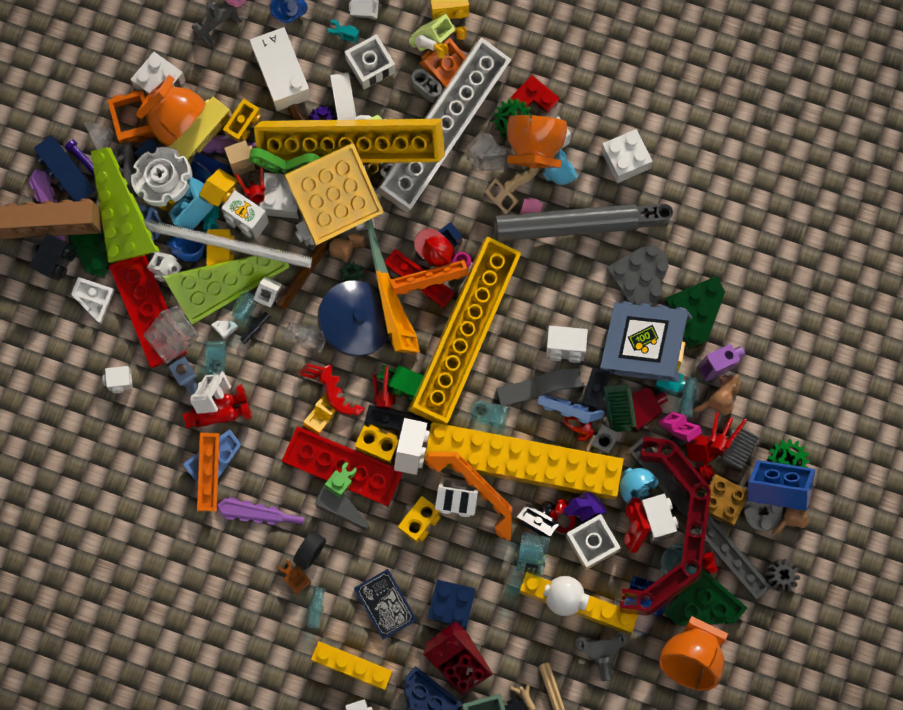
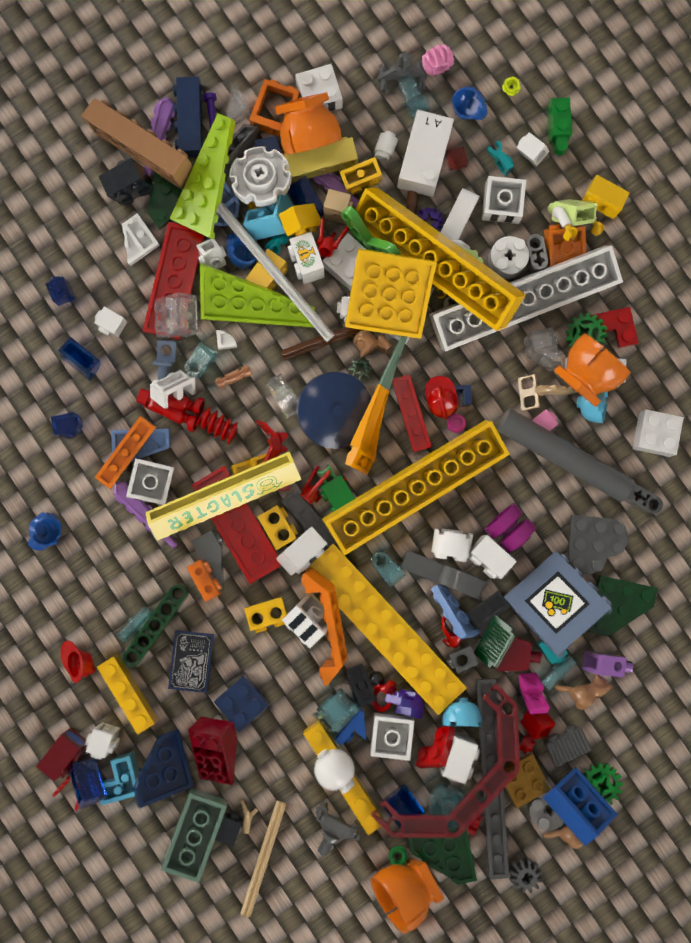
camera: 30 degrees right, 10 degrees up
clear light blue brick [231,292,257,322] -> none
black bar [239,312,271,344] -> none
white brick [253,277,282,307] -> none
dark orange plate [278,559,312,595] -> none
black tyre [293,531,326,570] -> none
bright green plate [324,462,357,498] -> none
orange plate [391,260,469,295] -> none
red plant [709,412,747,454] -> none
none -> blue hair [28,512,62,551]
none -> clear blue brick [45,276,76,306]
none -> clear blue brick [51,412,83,439]
none -> clear blue brick [58,337,101,381]
none -> red piece [61,641,96,683]
none -> dark green beam [123,584,189,667]
none -> white brick [126,459,174,506]
none -> light yellow brick [145,452,301,540]
none -> orange plate [186,559,222,602]
none -> red piece [196,407,238,445]
none -> nougat axle [215,366,252,389]
none -> blue slope [336,707,366,746]
none -> white brick [374,131,398,162]
none -> green plate [388,846,408,865]
none -> clear light blue piece [398,77,430,118]
none -> white brick [431,528,473,562]
none -> clear red plate [445,146,468,171]
none -> magenta wheel [484,503,537,554]
none -> white brick [488,236,529,280]

